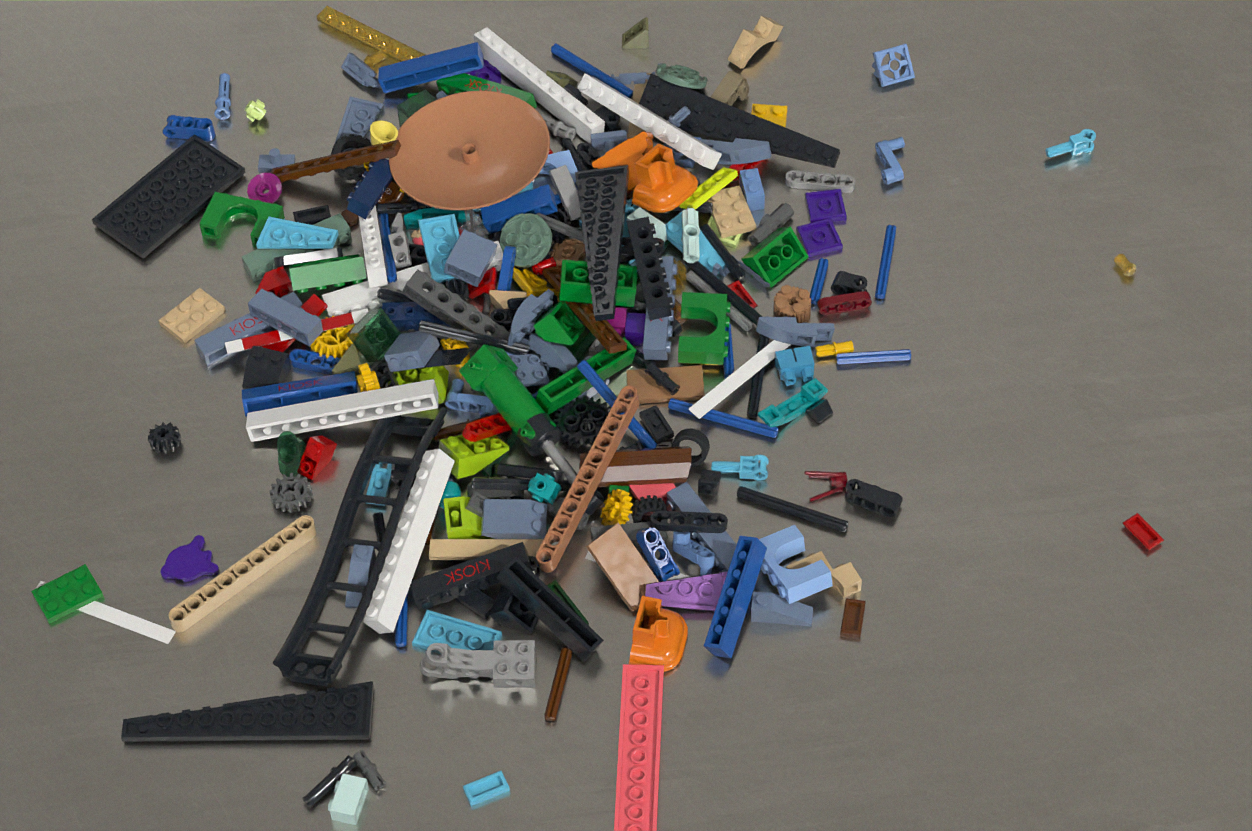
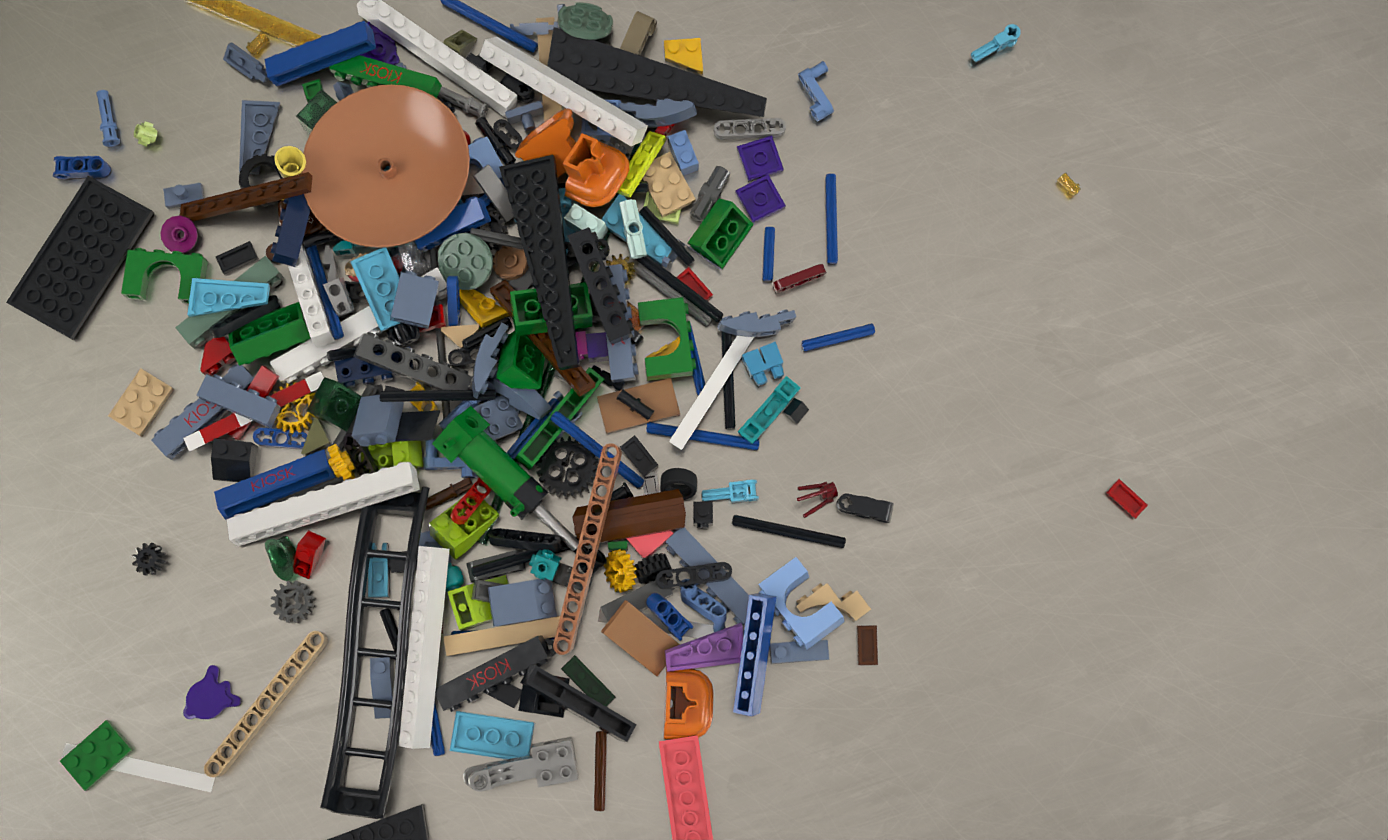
camera: 15 degrees left, 25 degrees up
red pin [532,257,556,275] -> none
sand blue axle [667,106,691,127] -> none
medium nougat brick [773,285,811,323] -> none
yellow axle [815,340,854,357] -> none
black piece [831,271,867,295] -> none

